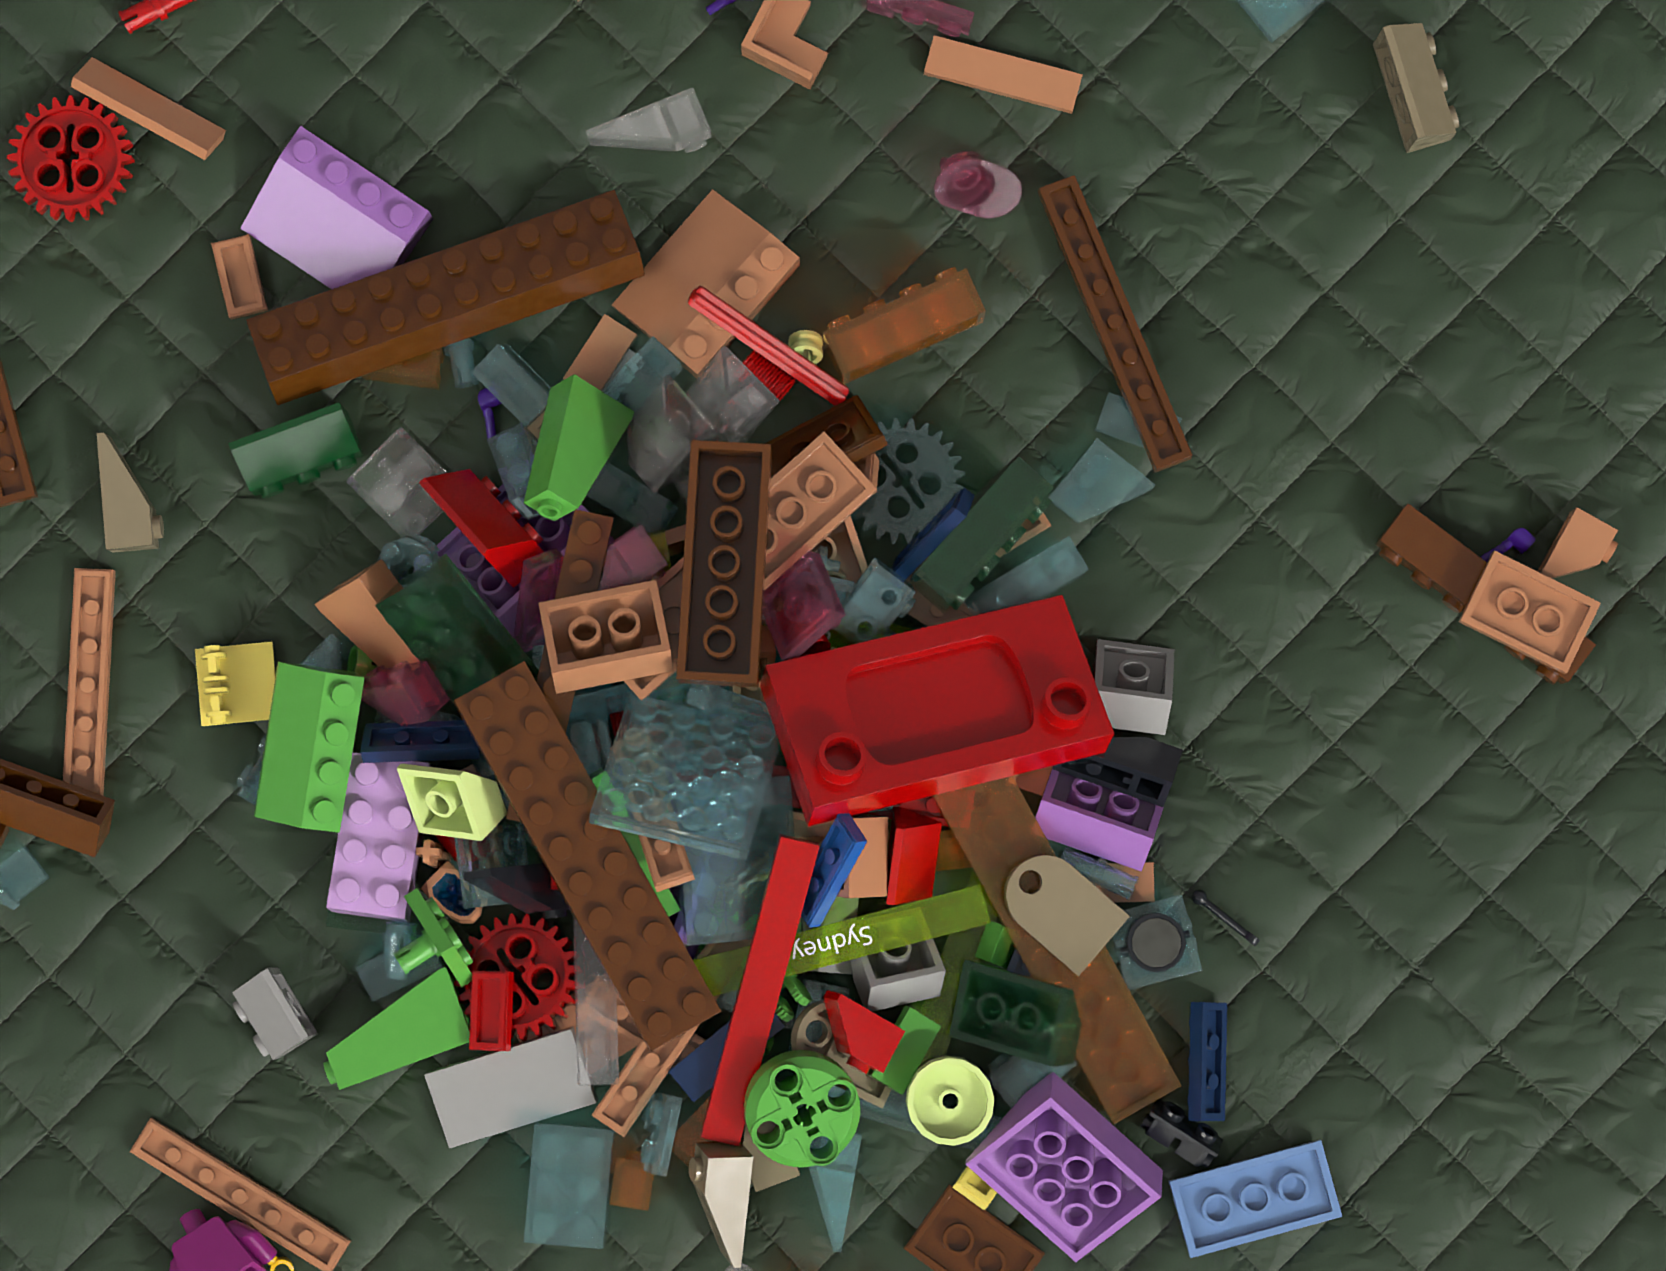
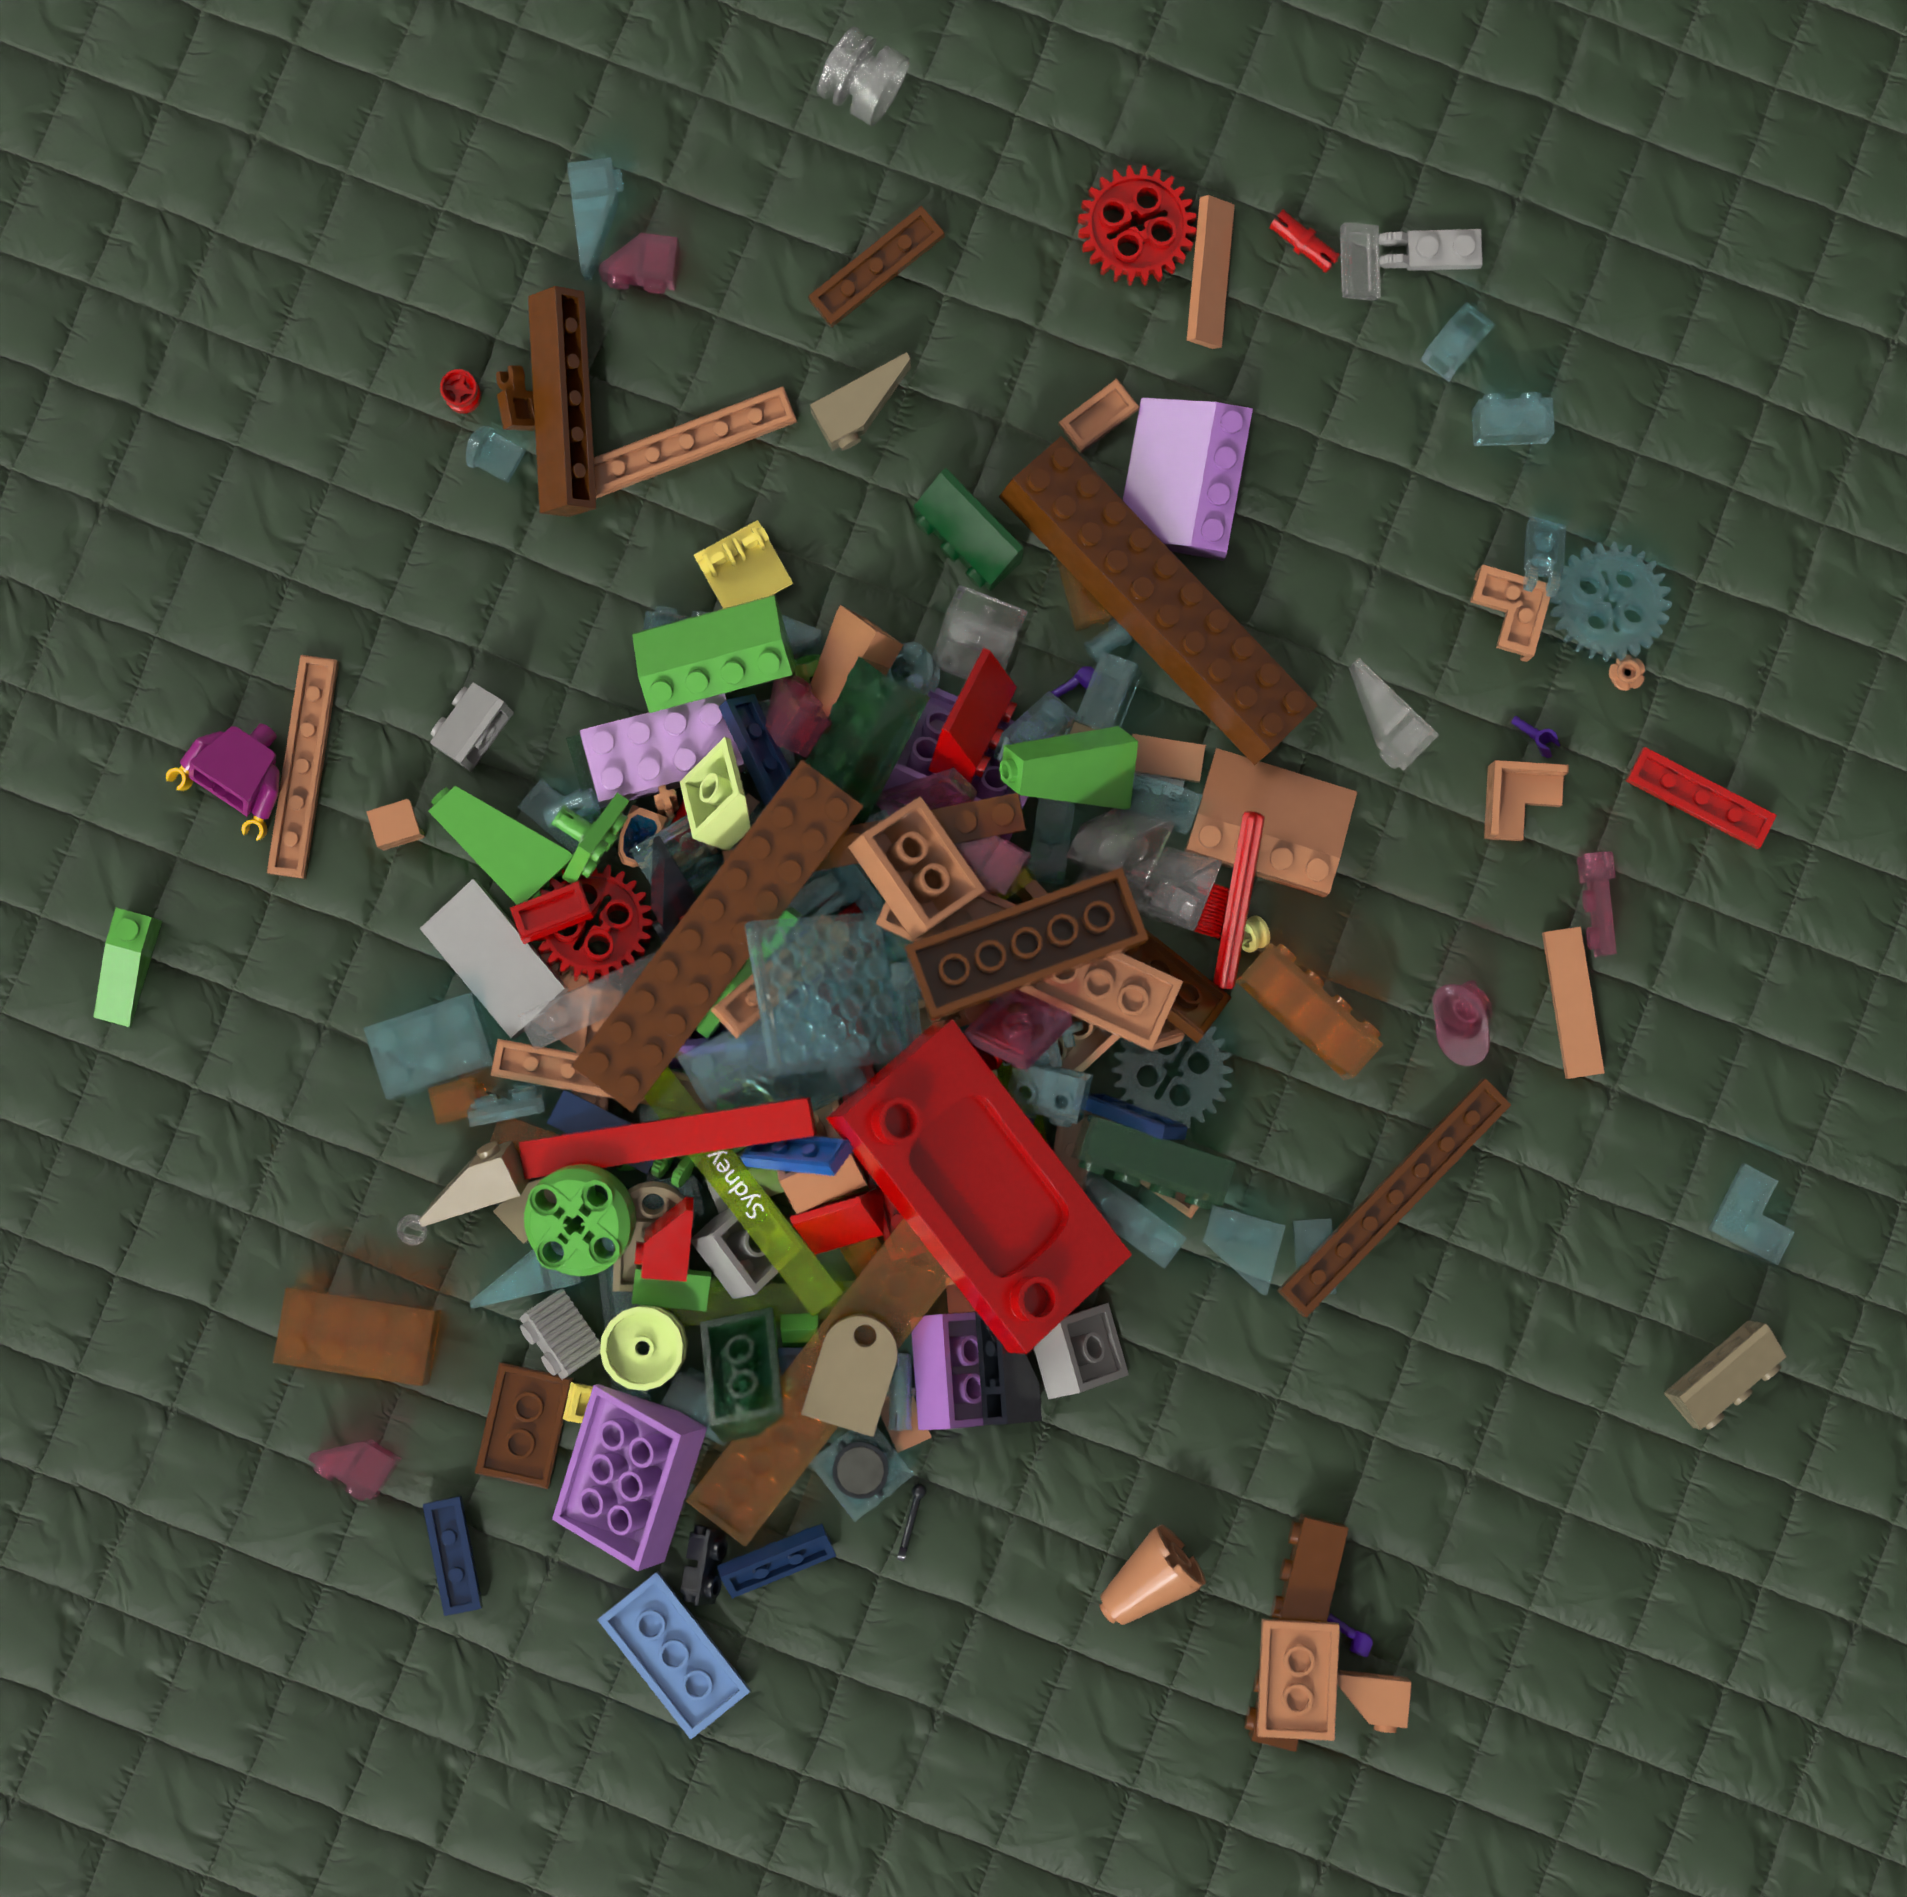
camera: 65 degrees right, 0 degrees up
none -> nougat panel [366,799,425,851]
none -> light grey brick [519,1288,601,1380]
none -> nougat cone [1100,1525,1206,1625]

